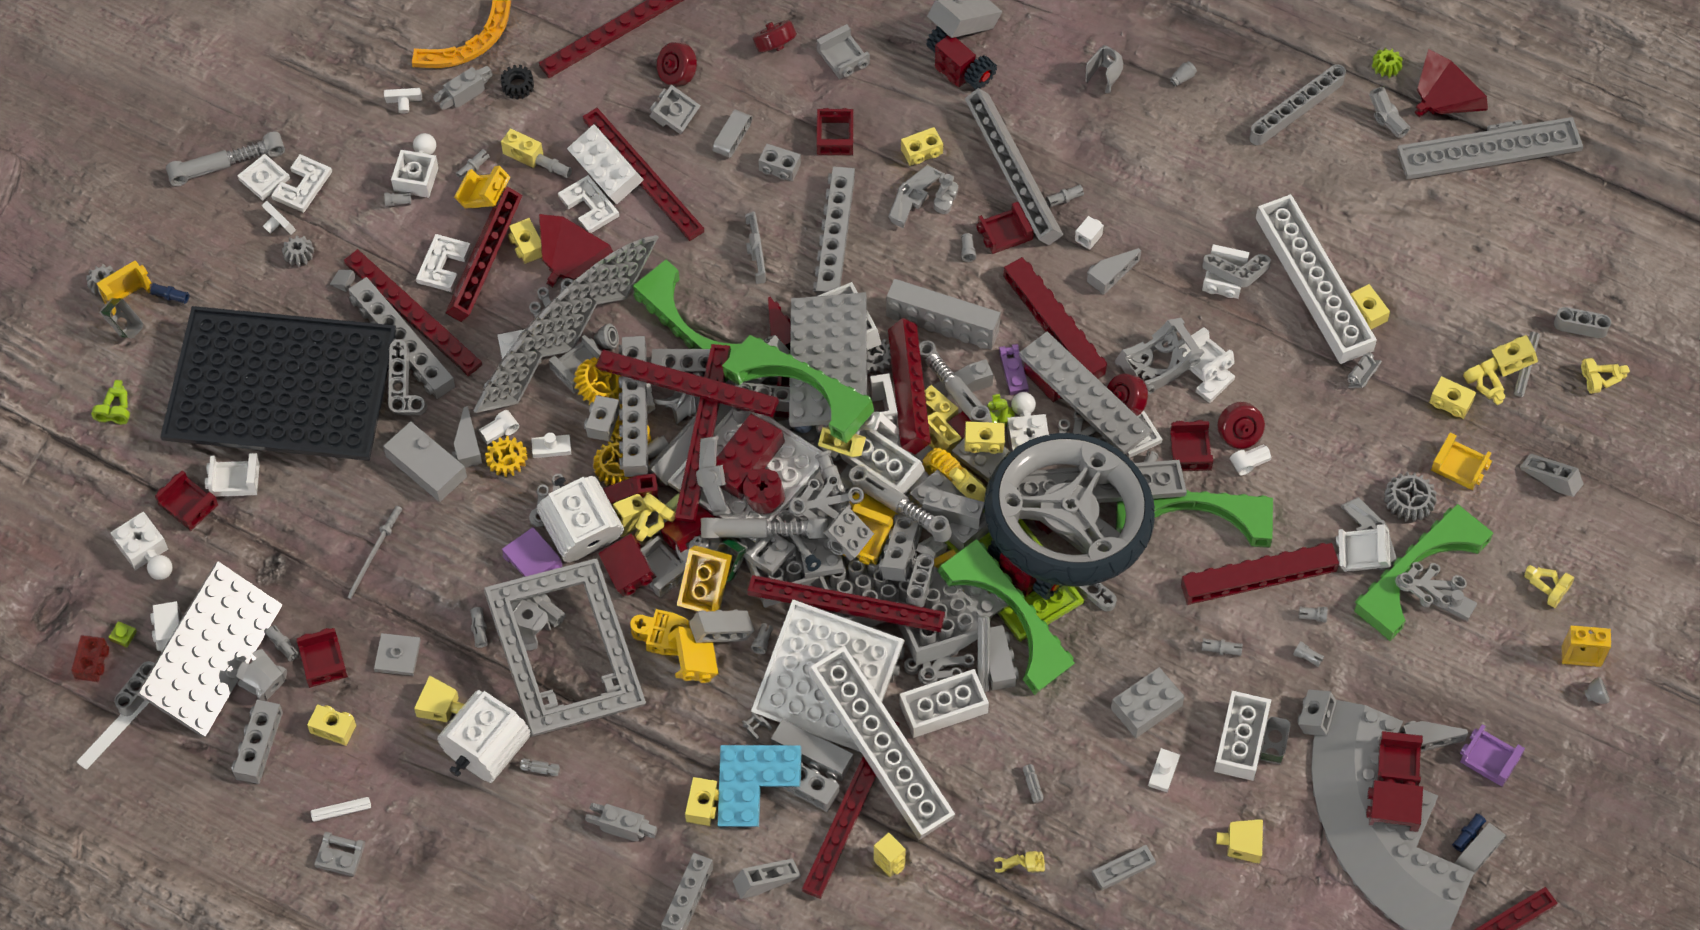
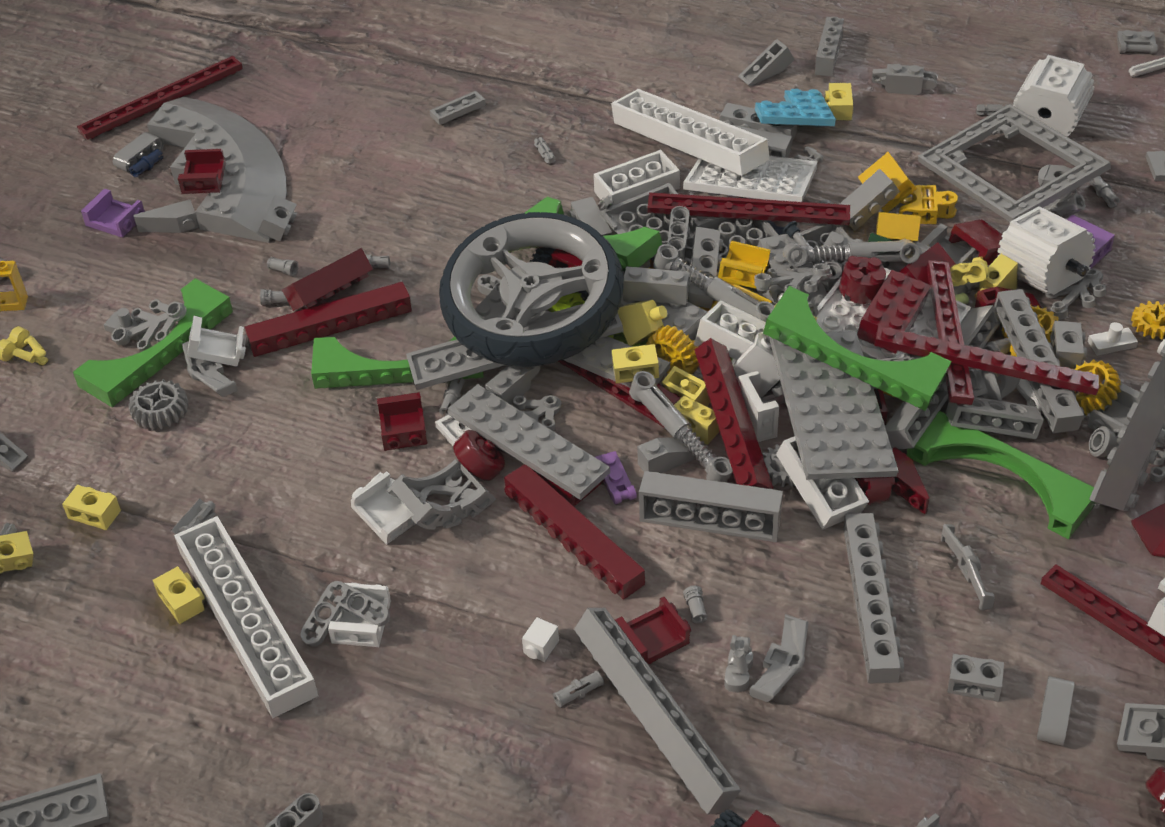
camera: 175 degrees right, 15 degrees down
light yellow torso [414,676,464,722] -> none
light grey plate [696,436,731,516] -> none
dark red plate [802,721,900,899] -> none
dark red window [817,108,853,155] -> none
light grey plate [824,506,874,561] -> none
light yellow brick [874,833,906,877] -> none
light yellow brick [901,127,943,166] -> none
lime piece [986,394,1015,427] -> none
light yellow piece [994,851,1045,873] -> none
white brick [1007,392,1049,451] -> none
light grey slope [1087,248,1141,295] -> none
light grey brick [1111,667,1184,738] -> none
white tile [1148,748,1180,792] -> none
white brick [1214,691,1271,781] -> none
light yellow torso [1216,820,1263,863] -> none
dark red wheel [1217,402,1265,449] -> none
white piece [1230,444,1271,476] -> none
light grey piece [1260,717,1290,764] -> none
dark red panel [1366,780,1423,832] -> none
yellow panel [1431,432,1492,490] -> none
light yellow piece [1463,358,1505,405] -> none
none -> dark red brick [282,248,373,311]

